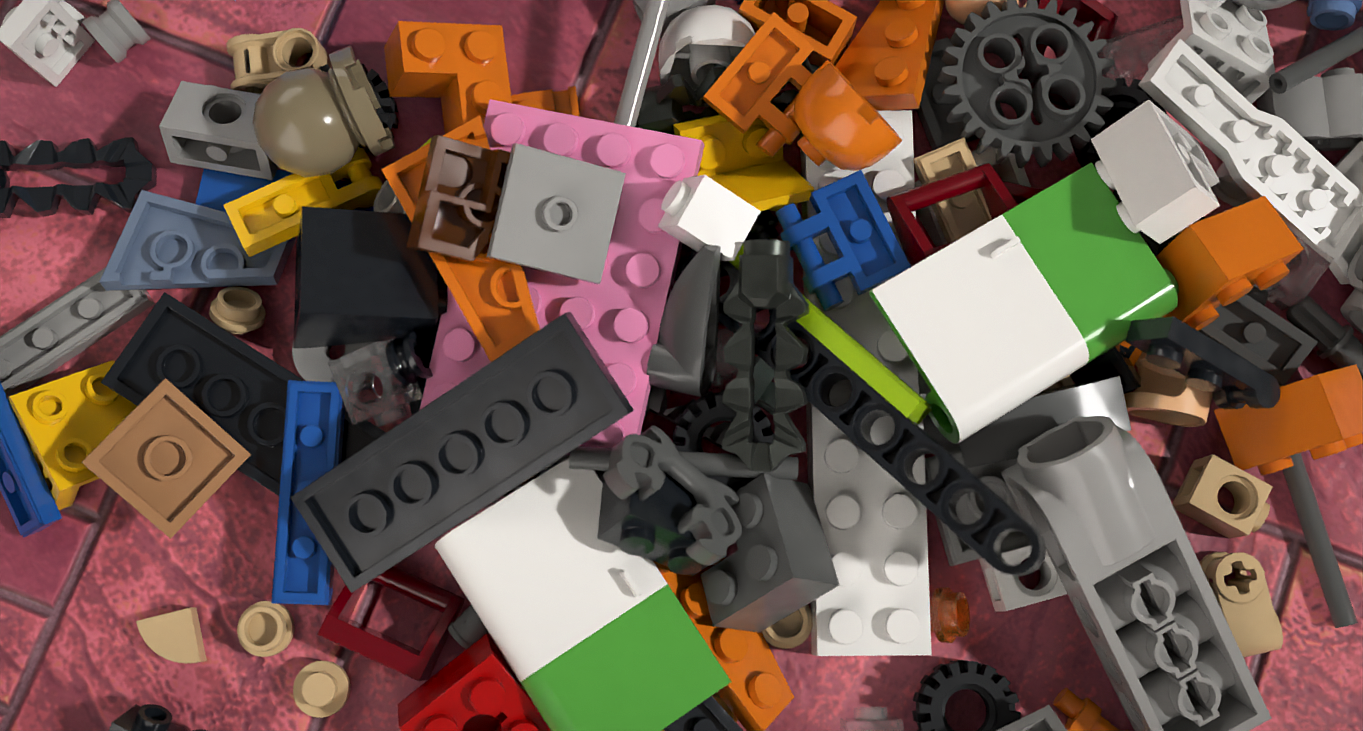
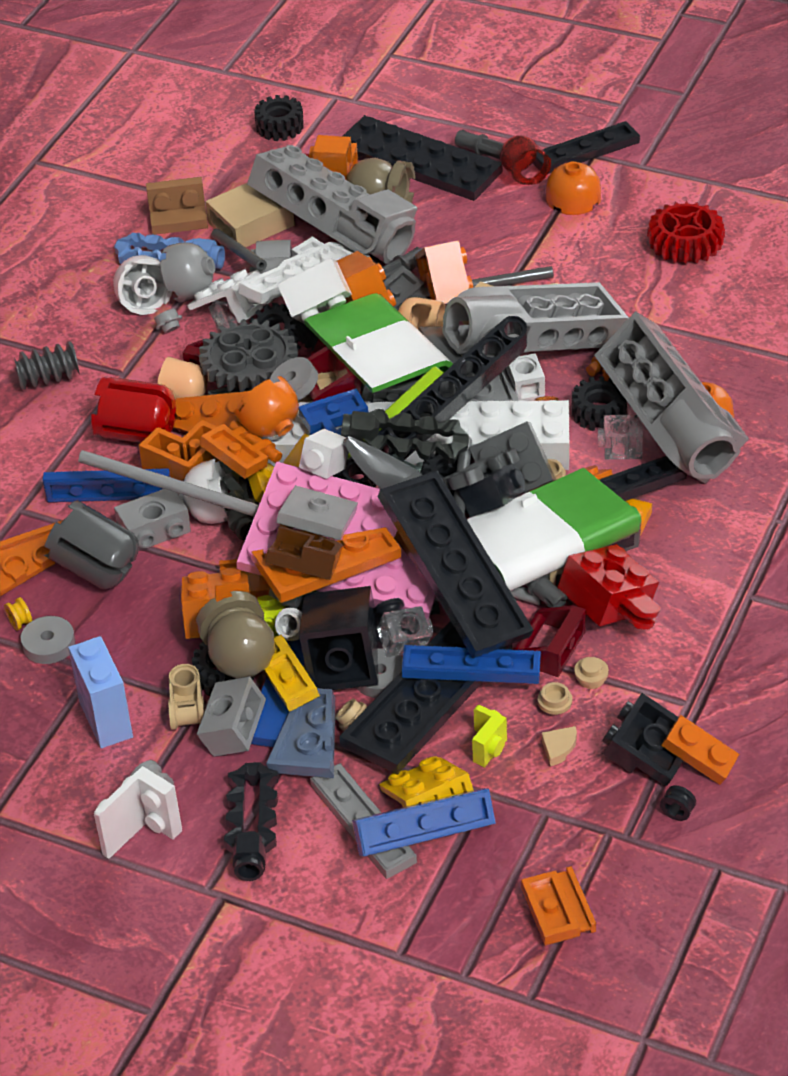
camera: 85 degrees left, 35 degrees down
medium nougat bracket [81,378,251,539] -> none
black plate [1125,316,1280,409] -> none
none -> light grey piece [270,357,318,400]
none -> neon yellow bracket [472,705,507,768]

